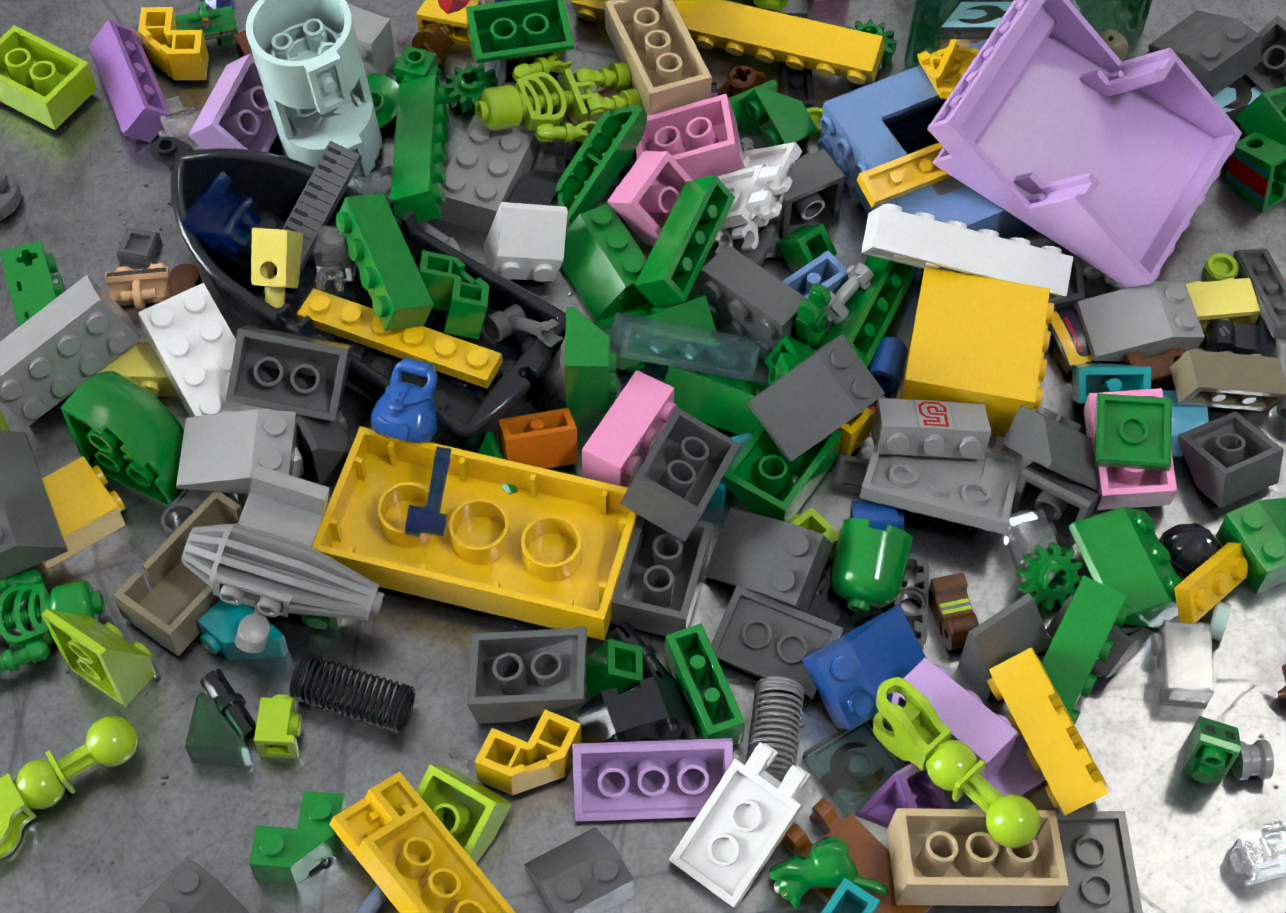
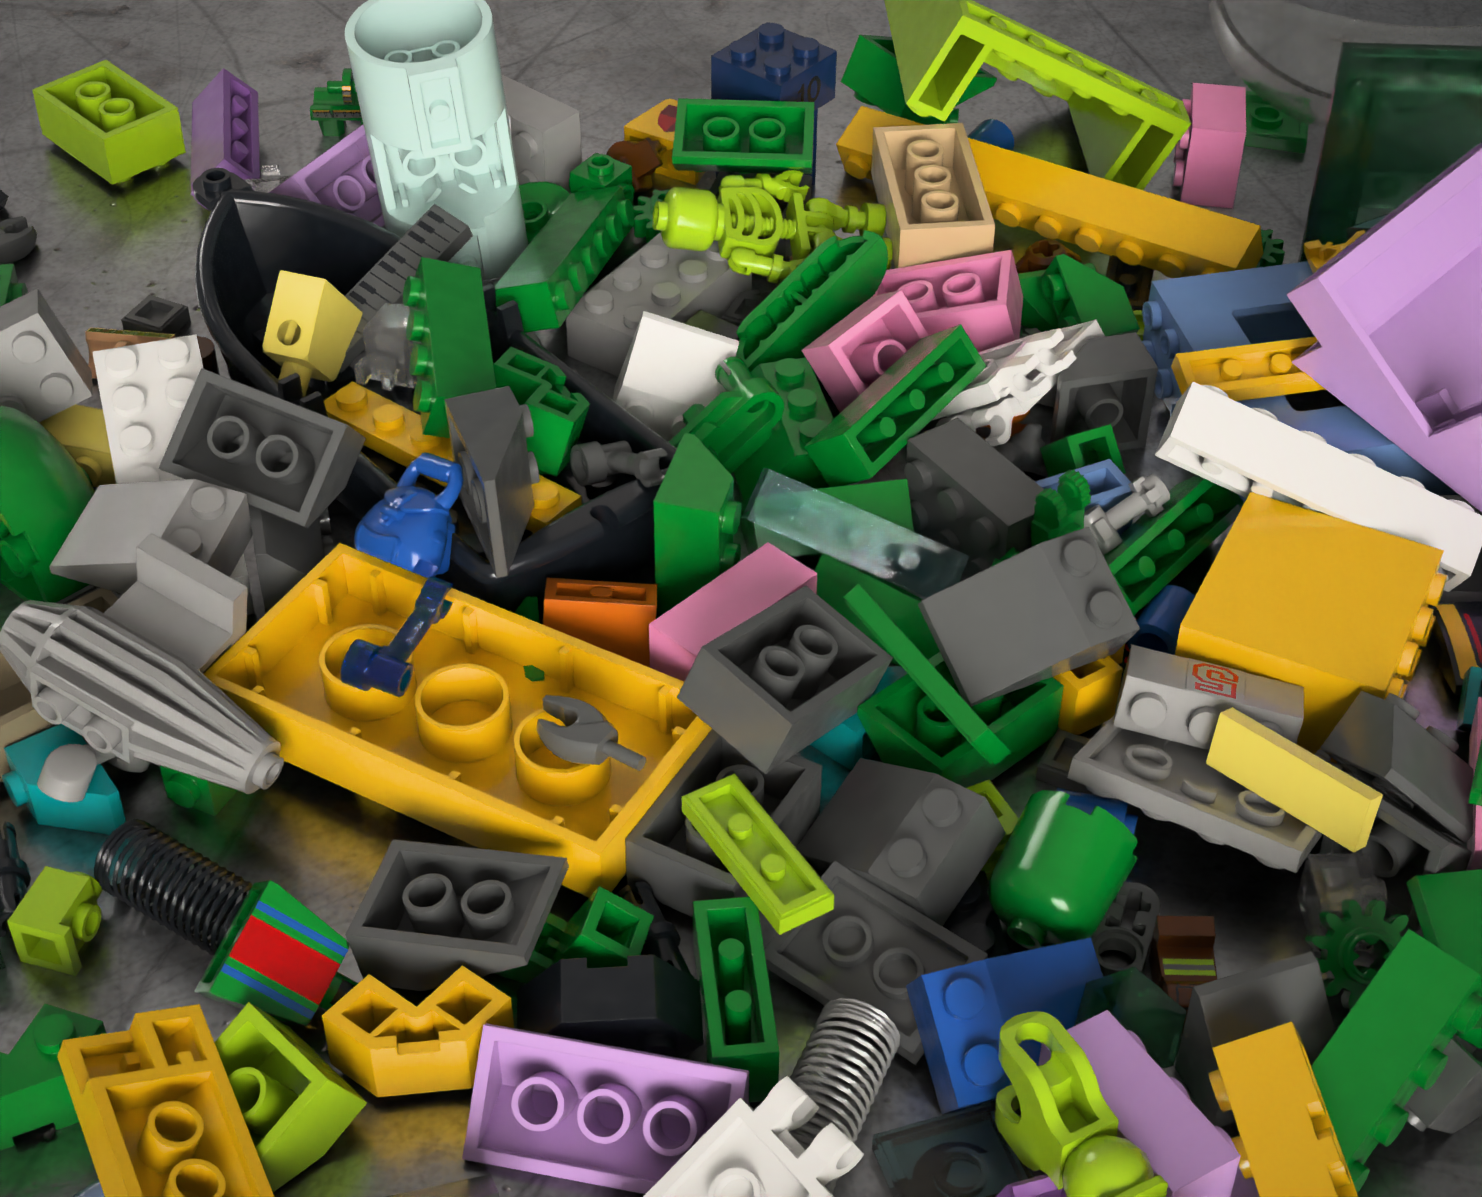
camera: 15 degrees right, 15 degrees down
yellow brick [138,7,209,81] -> none
clear blue hips [181,171,261,254] -> none
none -> torso [194,880,358,1026]
none -> dark grey slope [445,386,540,578]
none -> dark grey hand [536,695,646,771]
none -> green piece [669,357,785,474]
none -> lime tile [682,773,834,935]
none -> green tile [844,584,1011,766]
none -> clear green brick [1074,967,1187,1069]
none -> light yellow tile [1206,707,1383,853]

